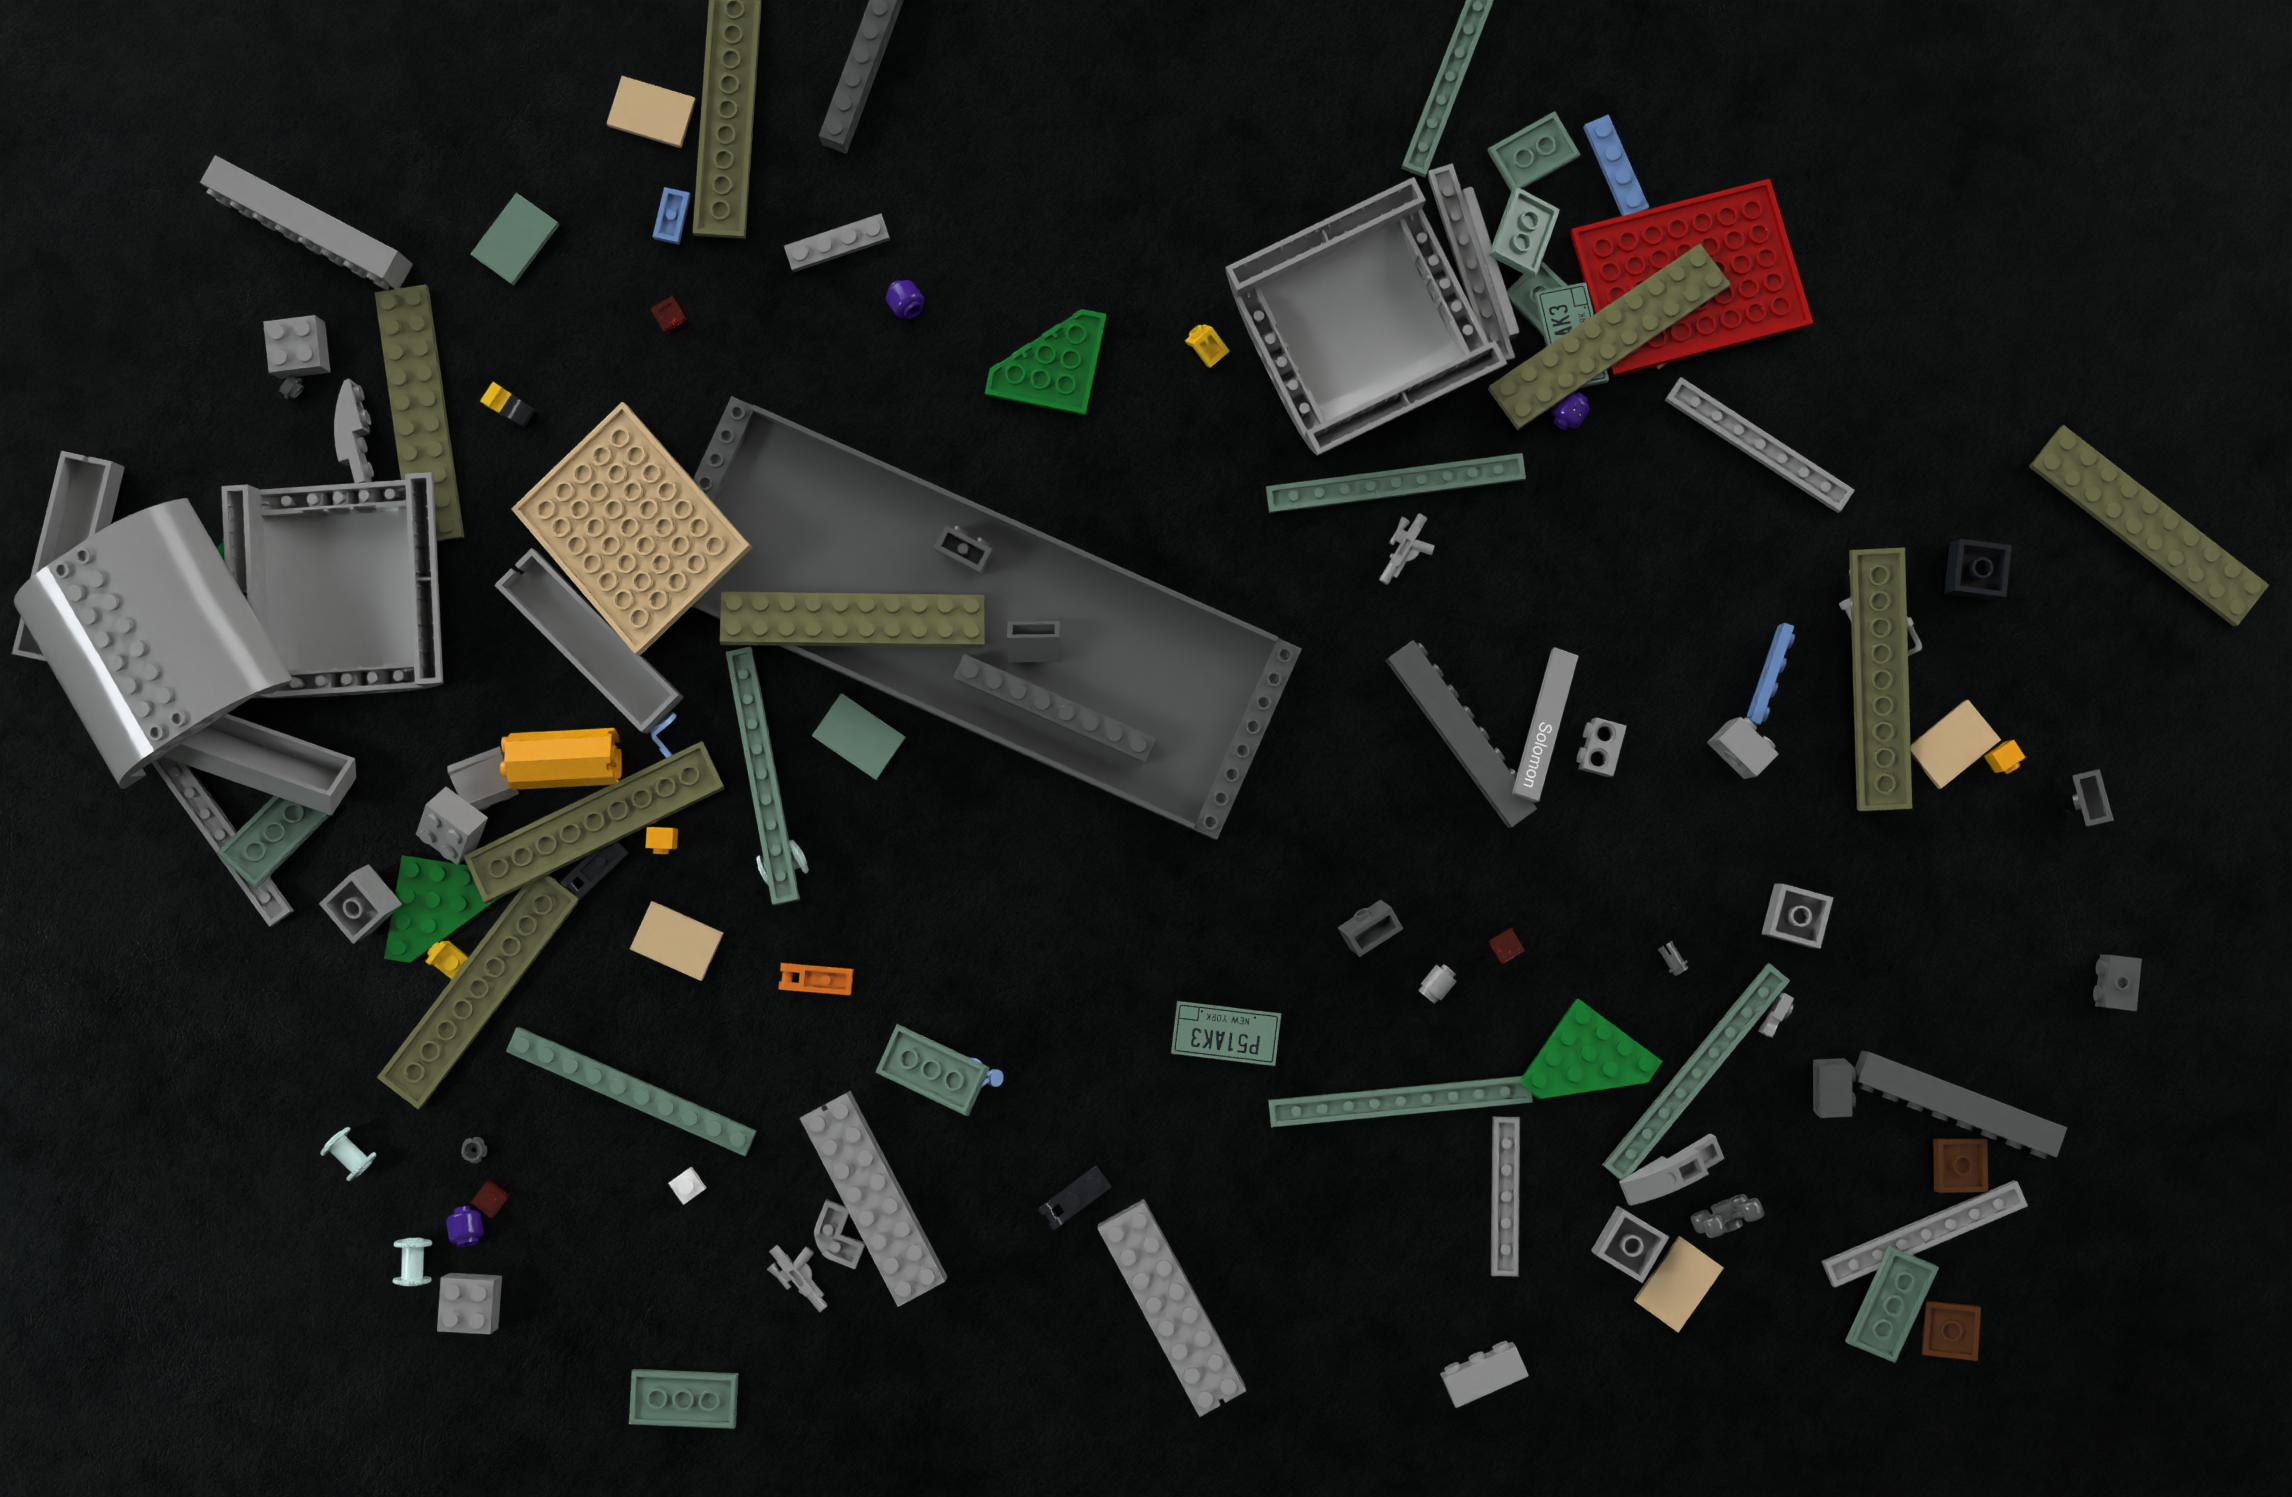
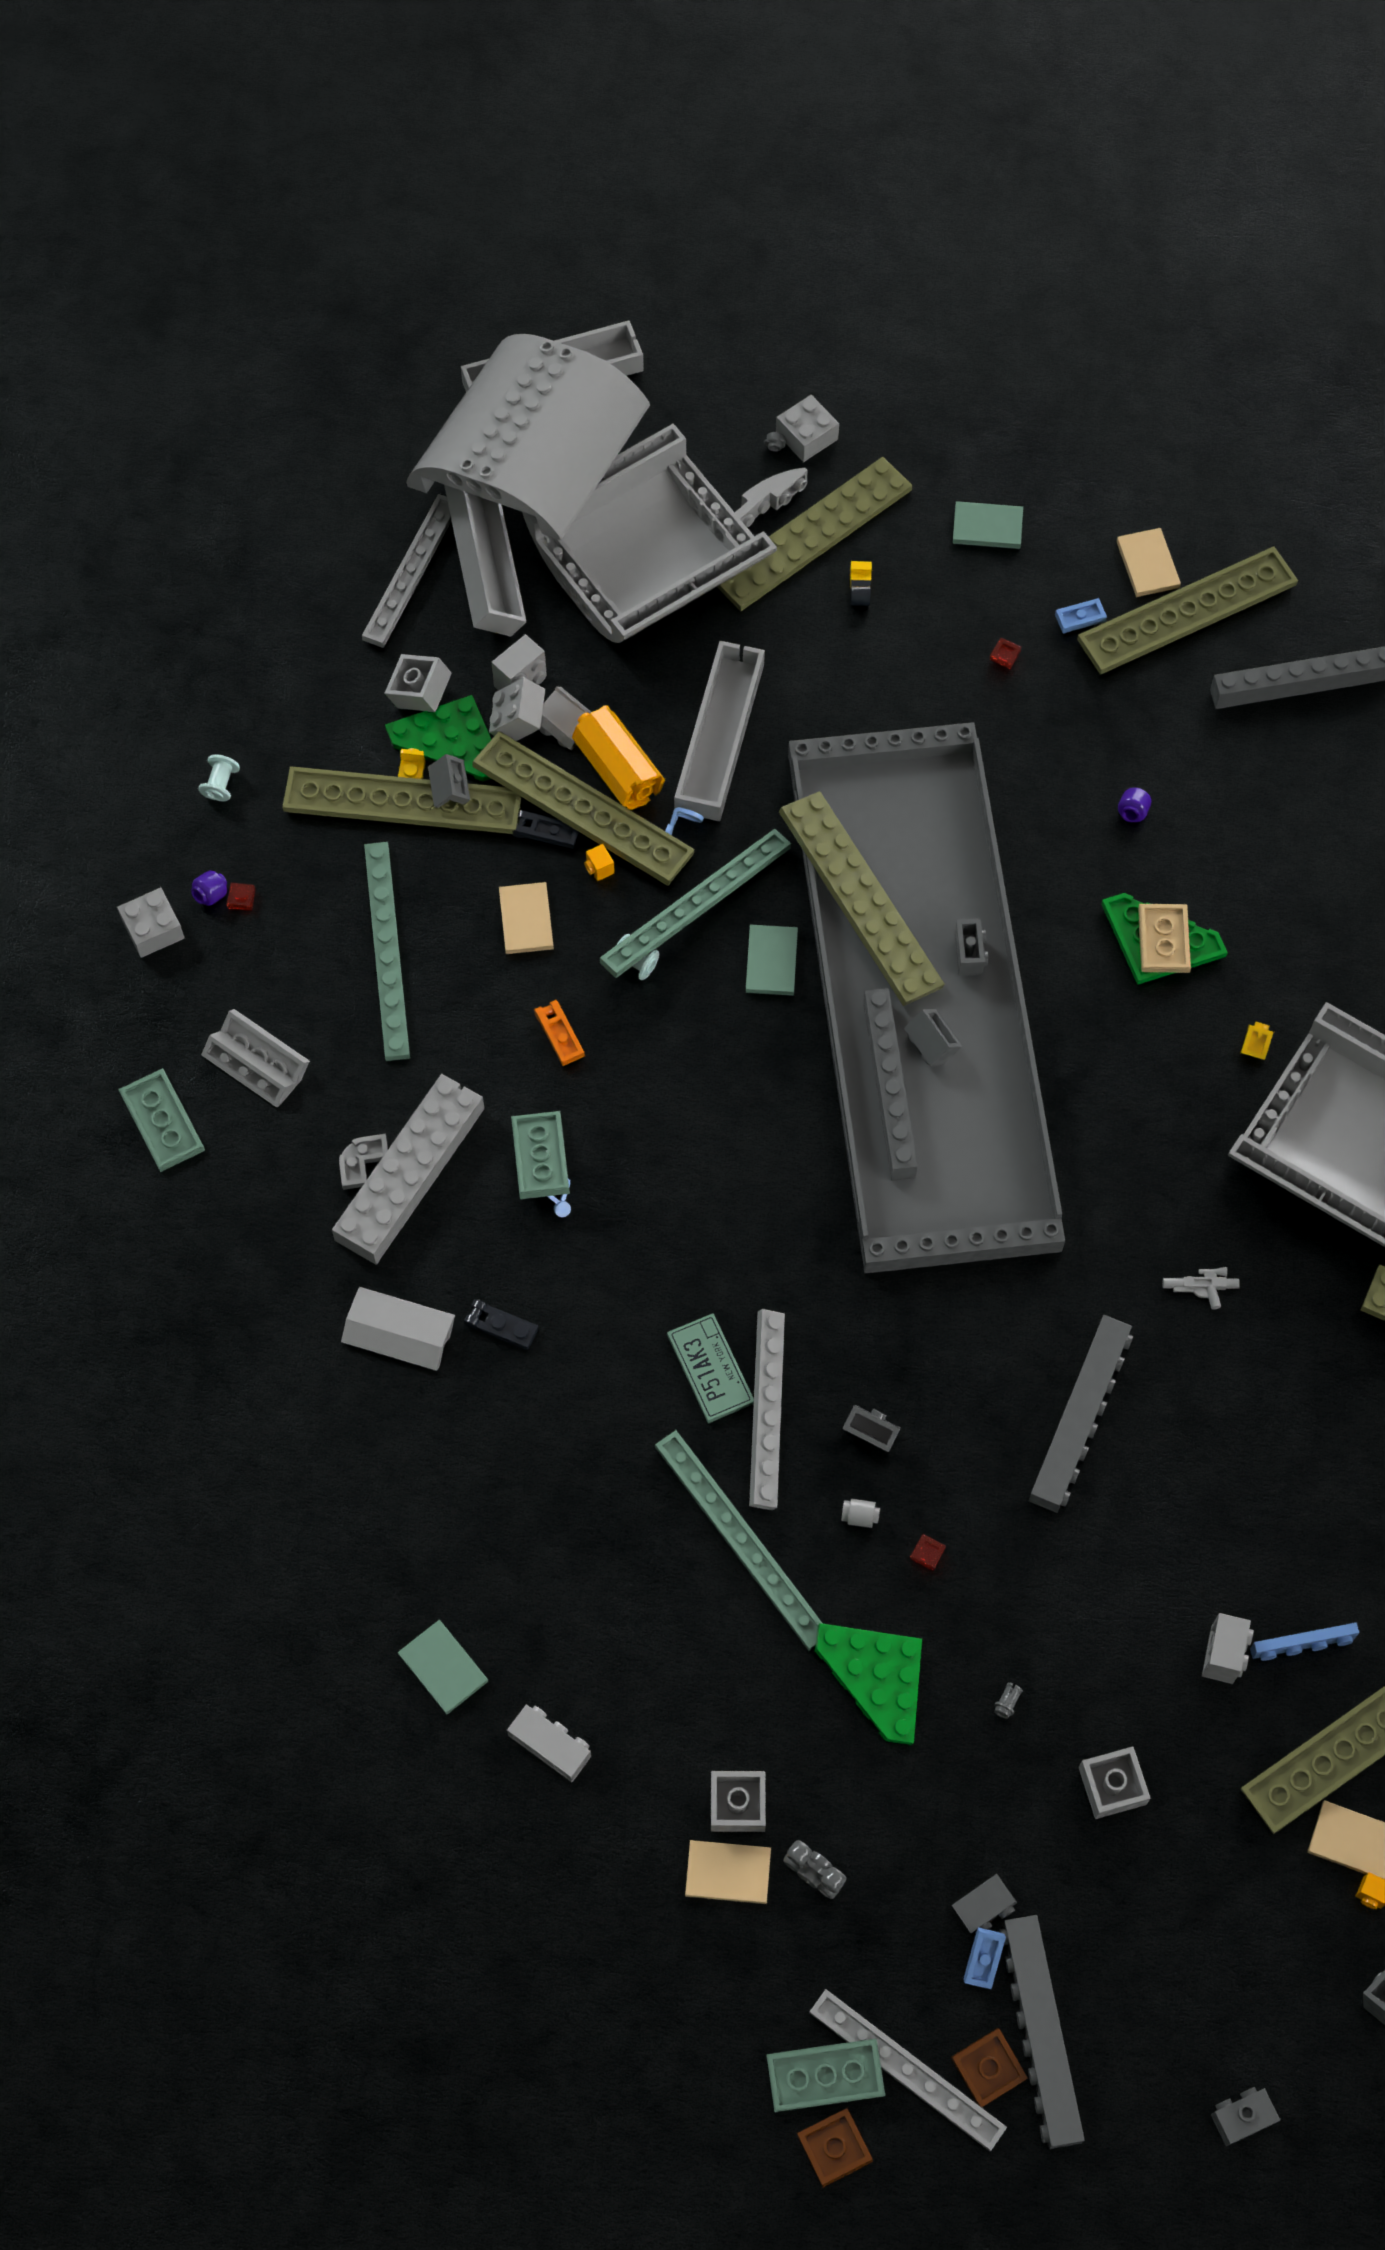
camera: 60 degrees right, 20 degrees down
light grey piece [200,155,413,290] -> none
sand green tile [217,795,330,889] -> none
light aqua hose [393,1238,432,1286] -> none
dark grey plate [461,1137,487,1163] -> none
tan plate [511,402,753,656] -> none
white plate [668,1167,706,1205] -> none
light grey piece [767,1245,828,1312] -> none
light grey plate [784,214,890,272] -> none
light grey piece [1098,1199,1246,1417] -> none
sand green plate [1266,453,1526,513] -> none
light grey tile [1491,1116,1520,1276] -> none
light grey tile [1512,647,1578,802] -> none
light grey brick [1577,718,1626,777] -> none
sand green plate [1602,964,1790,1180] -> none
light grey slope [1619,1134,1724,1205] -> none
light grey plate [1758,993,1794,1037] -> none
none -> light grey slope [201,1009,310,1107]
none -> light grey slope [341,1287,455,1371]
none -> sand green tile [398,1620,488,1715]
none -> dark grey panel [428,754,470,808]
none -> light grey brick [492,634,547,690]
none -> light grey plate [749,1309,785,1510]
none -> medium blue plate [964,1927,1006,1989]
none -> tan tile [1138,904,1191,973]

